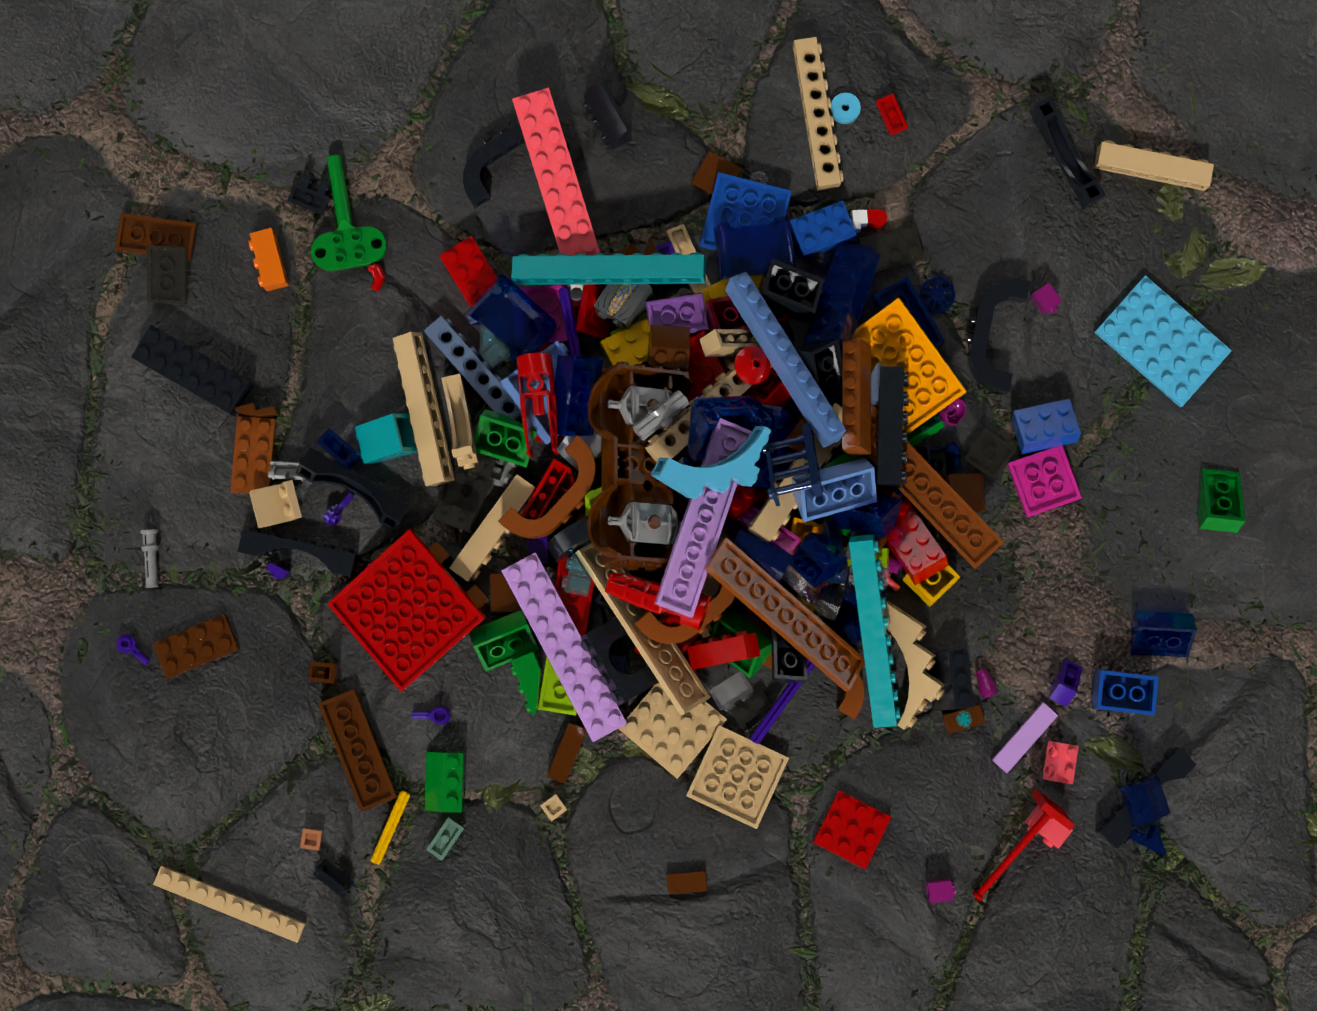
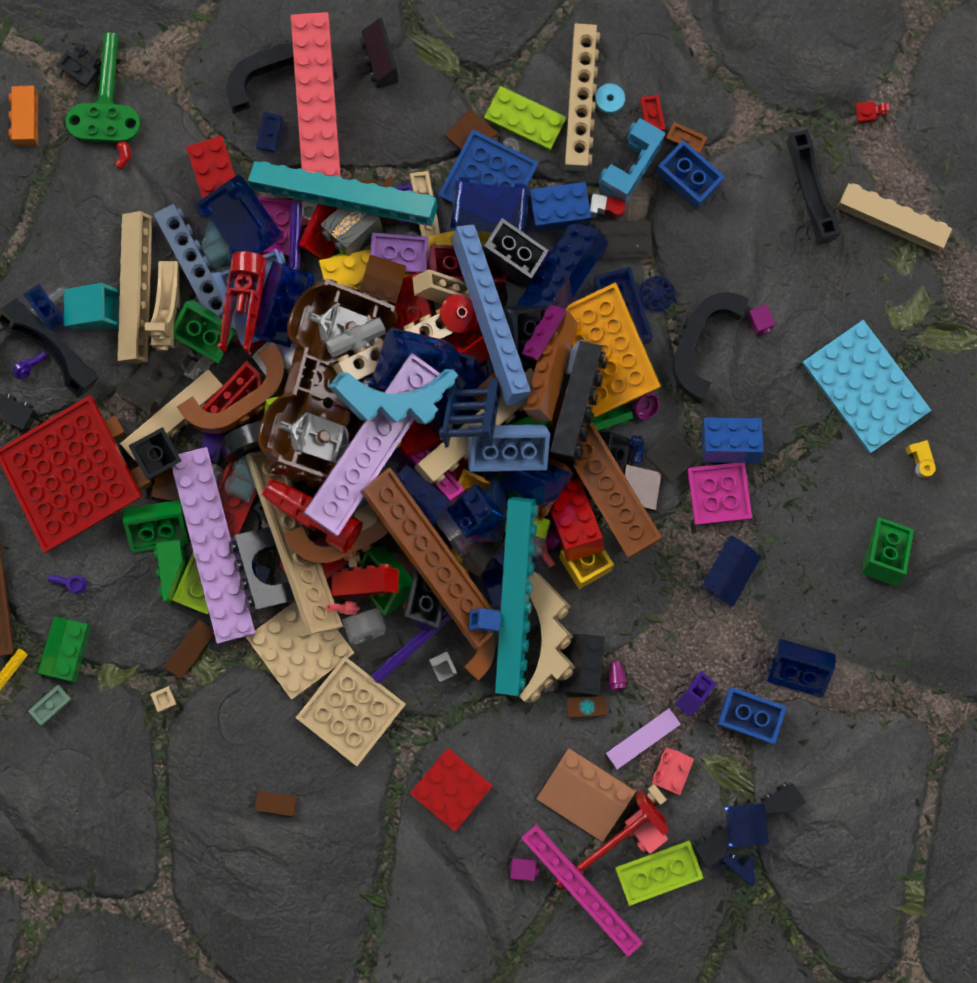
camera: 10 degrees right, 5 degrees down
none -> black slope [128,427,182,480]
none -> clear blue plate [256,112,283,153]
none -> coral plate [326,601,360,615]
none -> light grey panel [430,652,457,682]
none -> blue brick [469,608,501,633]
none -> lime plate [484,86,567,151]
none -> magenta plate [521,305,567,361]
none -> dark pink plate [522,824,643,956]
none -> nougat slope [537,748,636,842]
none -> dark azure plate [598,118,665,204]
none -> lime plate [615,841,704,906]
none -> tan plate [646,784,667,805]
none -> blue brick [656,140,725,210]
none -> dark orange plate [666,122,707,154]
none -> clear blue slope [700,535,761,607]
none -> red plate [855,101,890,123]
none -> yellow leg [905,440,936,478]

